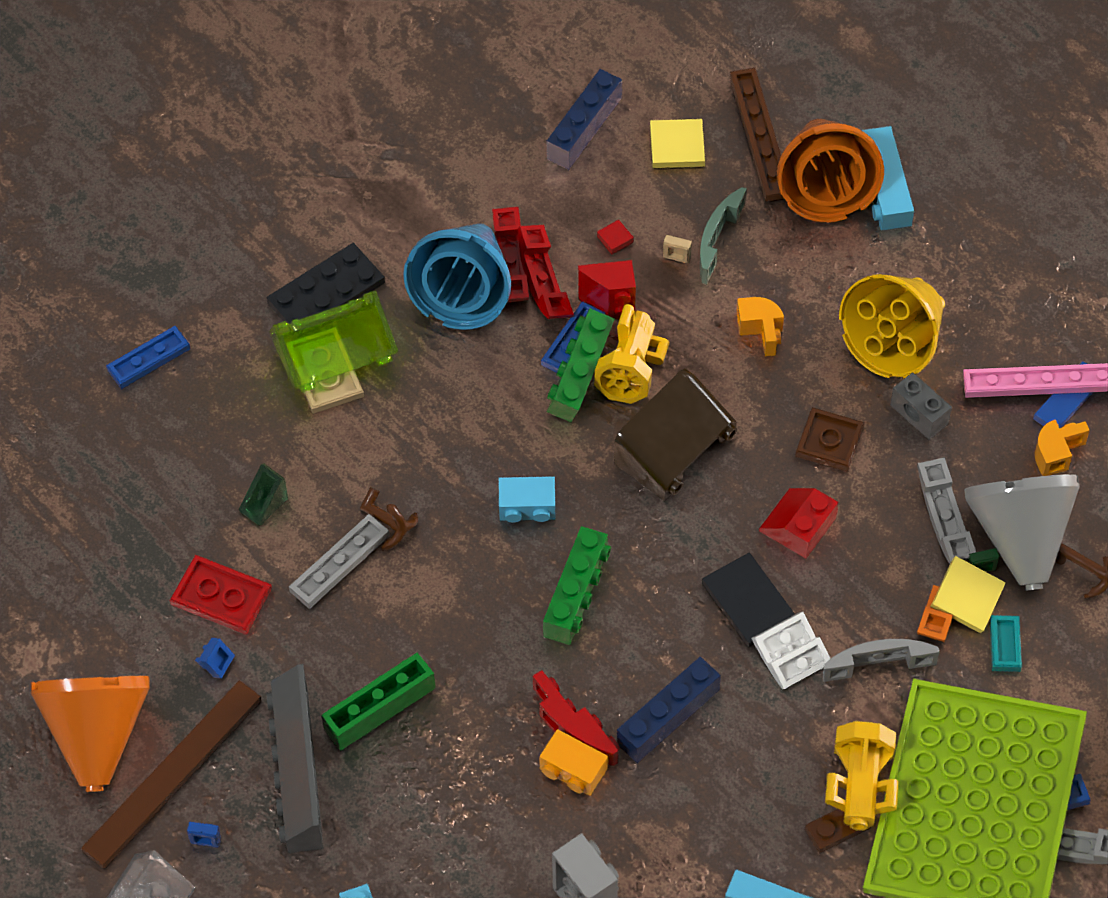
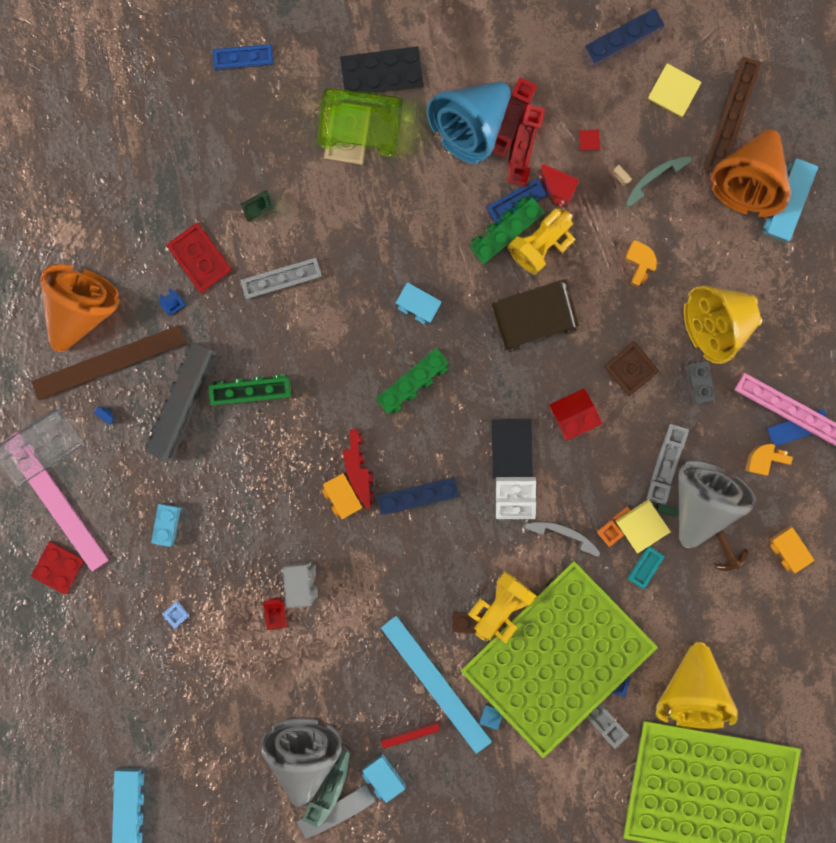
camera: 30 degrees right, 30 degrees up
reddish brown piece [360,487,418,551] -> none

